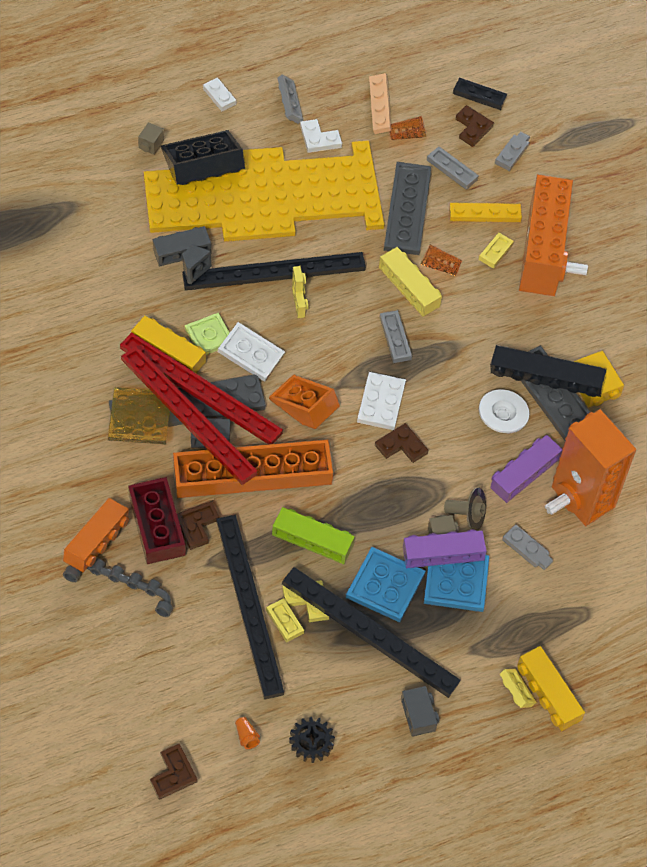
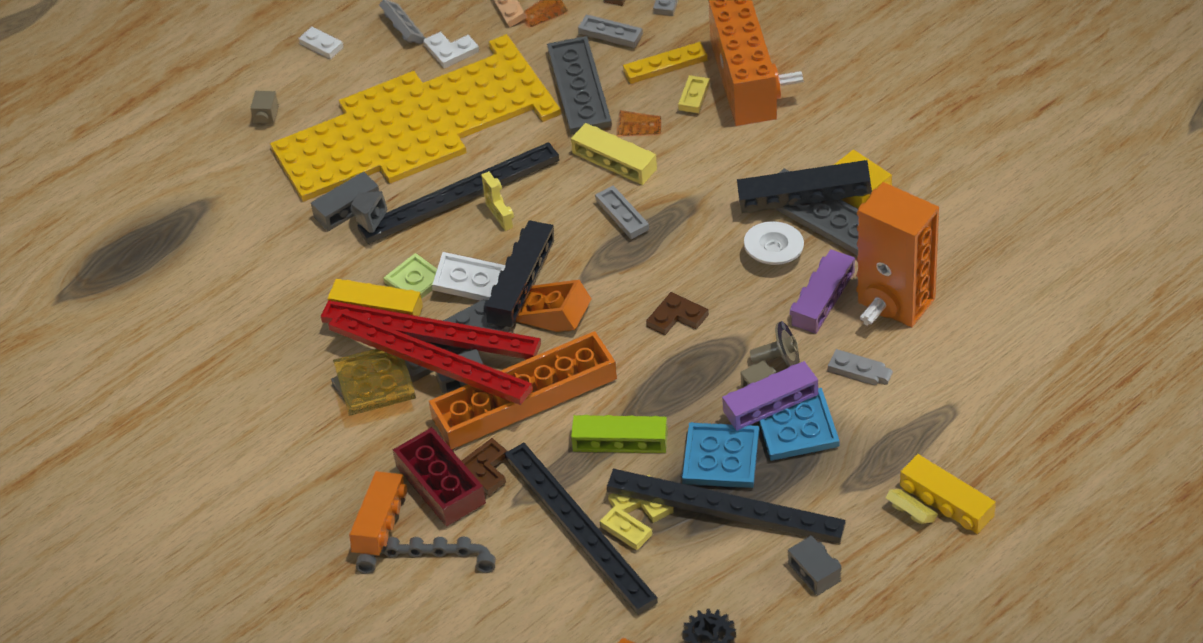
camera: 10 degrees left, 10 degrees down
black slope [161,130,245,185] -> none
white plate [357,372,406,430] -> none
none -> black brick [483,220,554,328]

